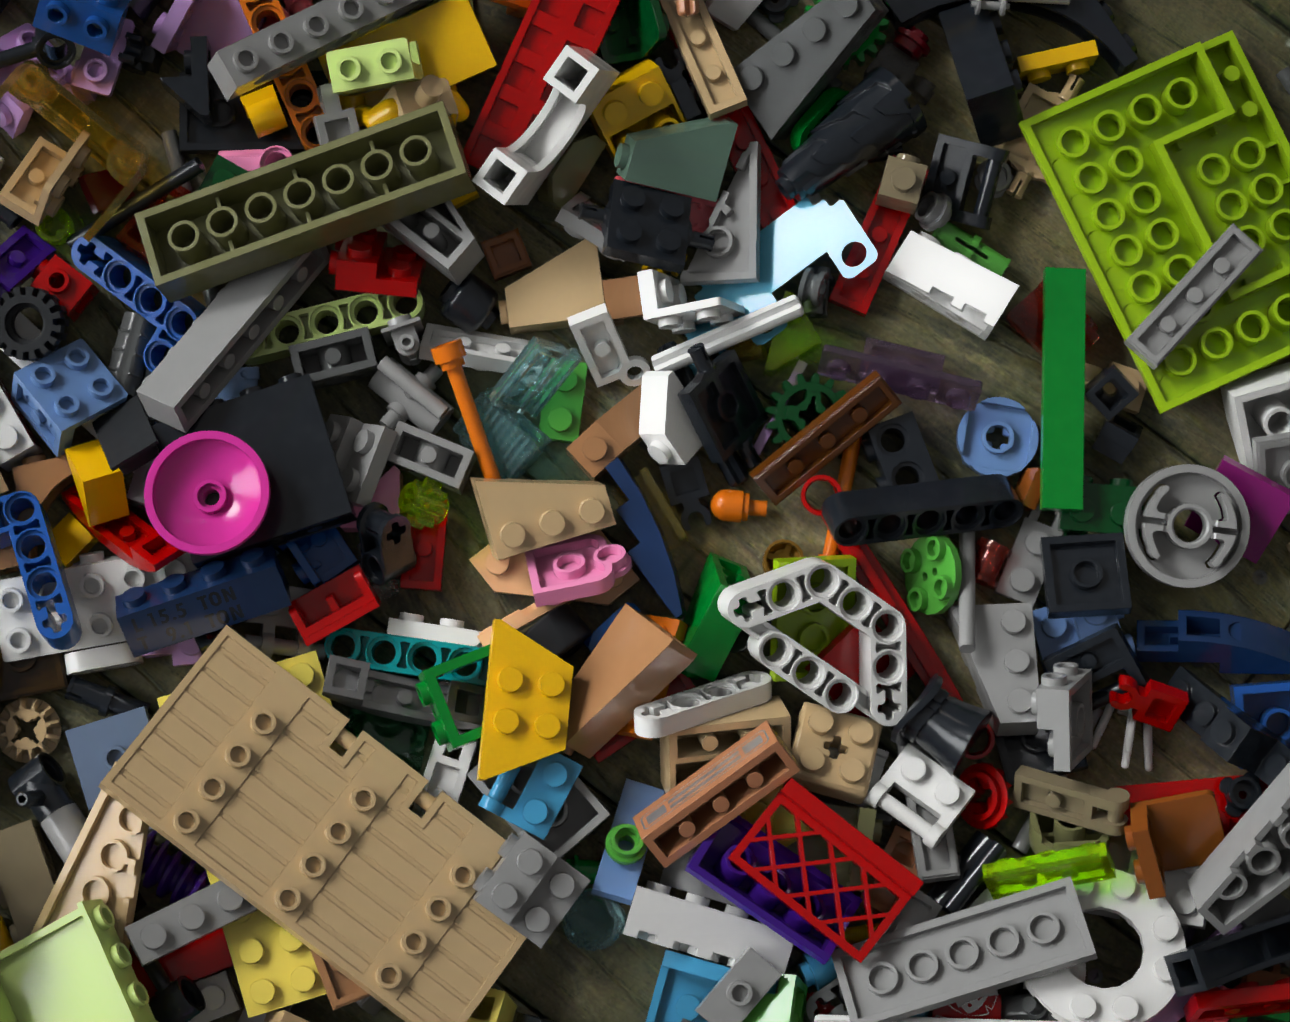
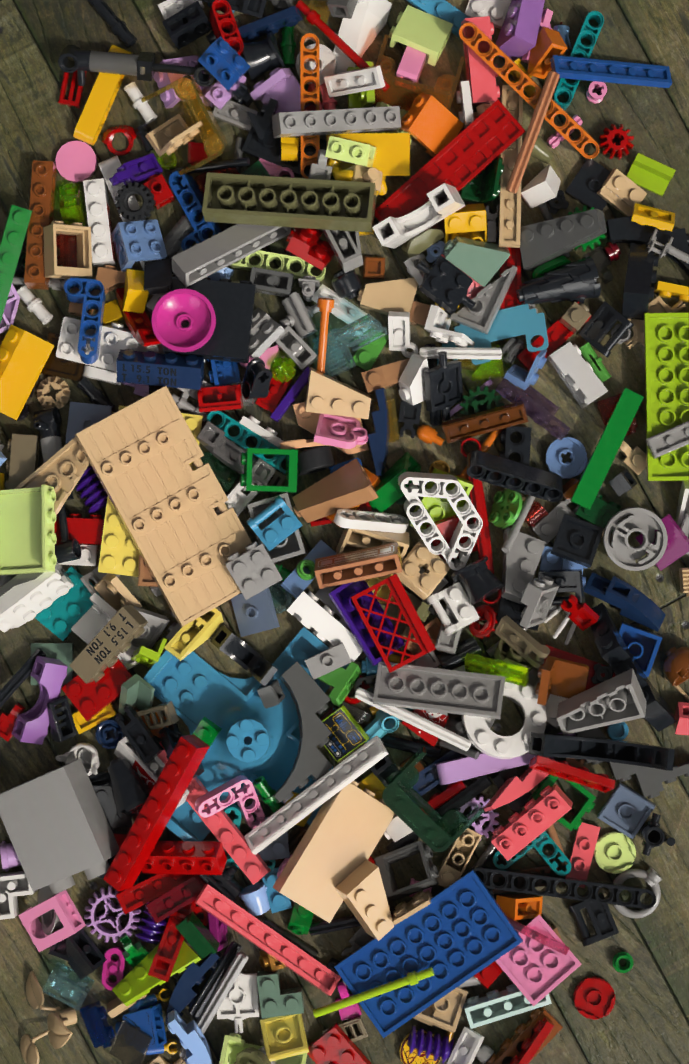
camera: 25 degrees right, 5 degrees up
light grey plate [124,880,257,967] -> none
yellow wing [477,619,574,781] -> none
flat silver plate [915,192,952,231] -> none
black piece [1085,364,1140,421] -> none
none -> light grey plate [212,100,258,132]
none -> sand blue plate [231,587,280,637]
none -> dark purple tile [270,366,310,423]
none -> light blue plate [426,241,445,263]
none -> medium blue bracket [503,349,547,390]

